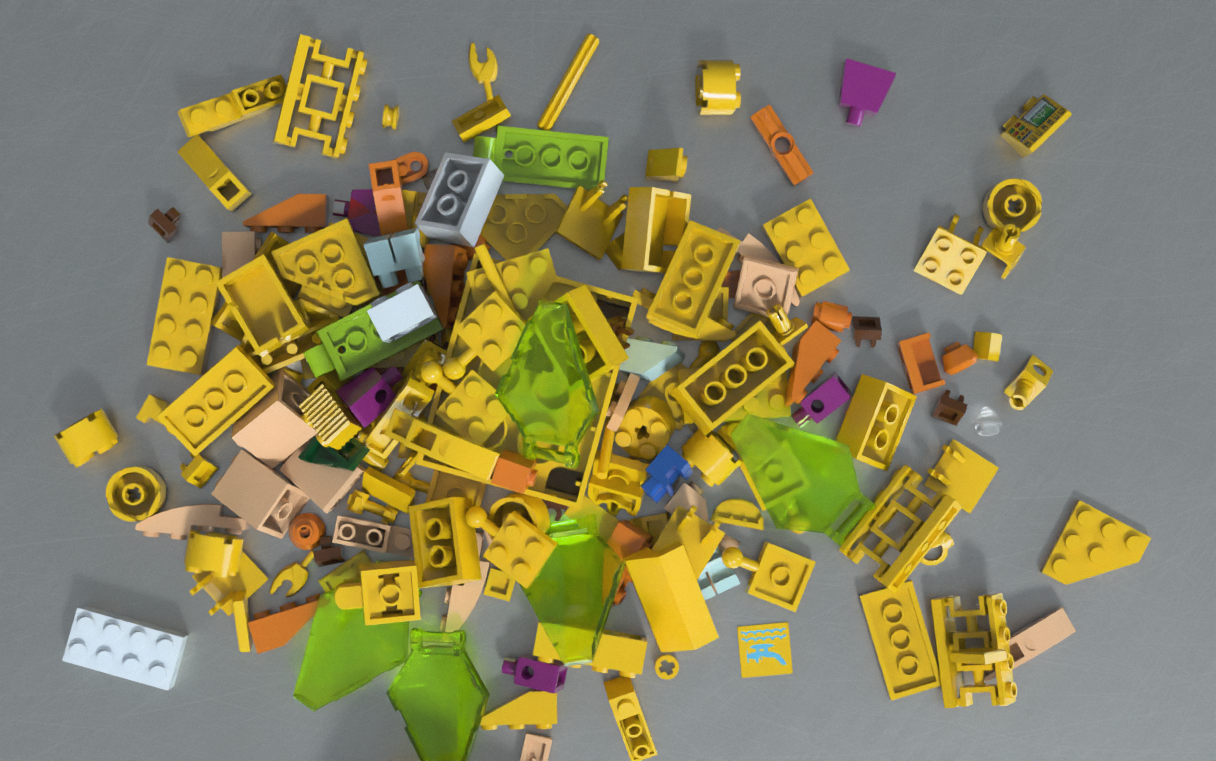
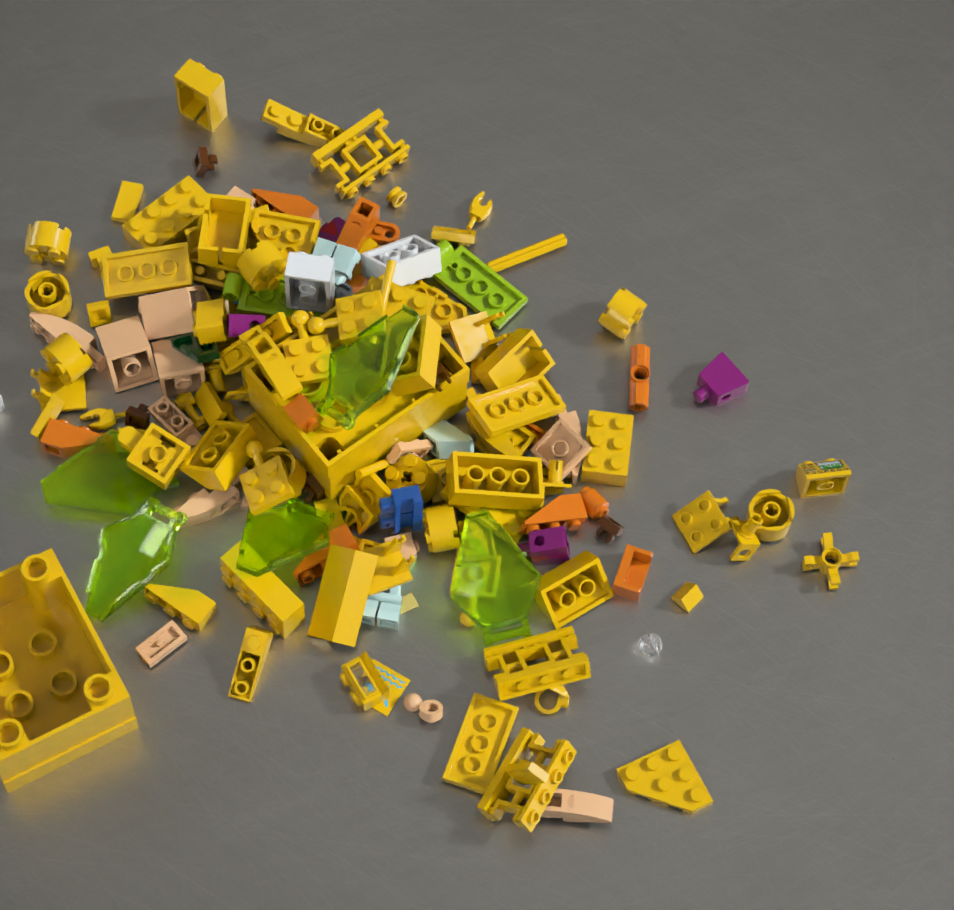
camera: 35 degrees right, 25 degrees down
yellow slope [177,134,253,212] -> none
orange cone [289,513,326,550] -> none
yellow plate [483,567,515,602] -> none
magenta torso [502,654,568,694] -> none
yellow slope [645,148,688,184] -> none
yellow bush [654,654,679,680] -> none
yellow plate [710,498,764,530] -> none
yellow plate [721,541,816,612] -> none
yellow plate [924,439,999,514] -> none
reddish brown tile [932,390,968,426] -> none
orange cone [942,341,978,375] -> none
yellow bracket [1004,355,1053,410] -> none
none -> yellow tile [111,180,144,223]
none -> yellow piece [174,58,228,133]
none -> yellow brick [237,240,287,292]
none -> dark grey hinge [335,283,354,298]
none -> yellow window [339,651,389,712]
none -> light nougat plate [403,693,443,723]
none -> yellow pin [801,532,860,590]

